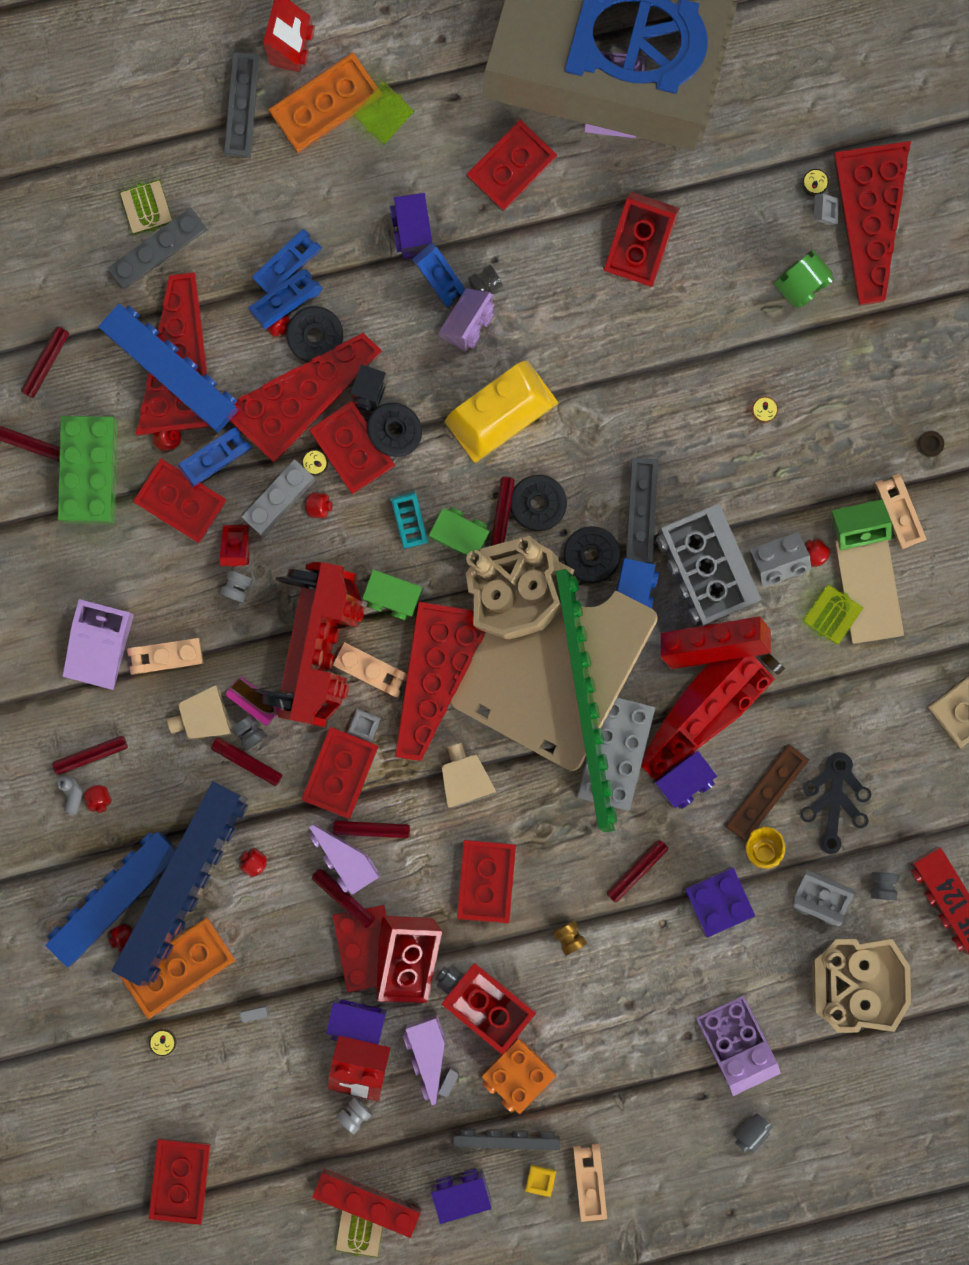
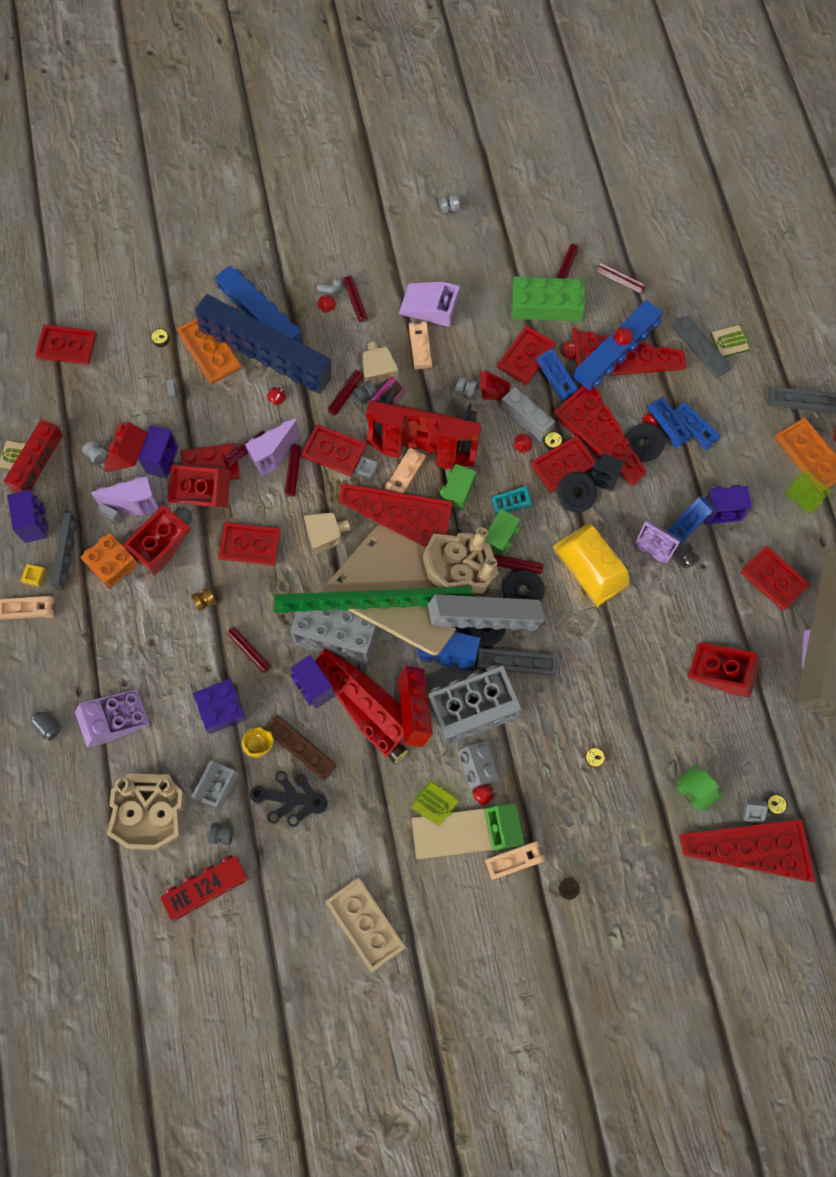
camera: 90 degrees right, 15 degrees down
none -> light grey brick [427,594,545,631]
none -> red piece [613,328,633,345]

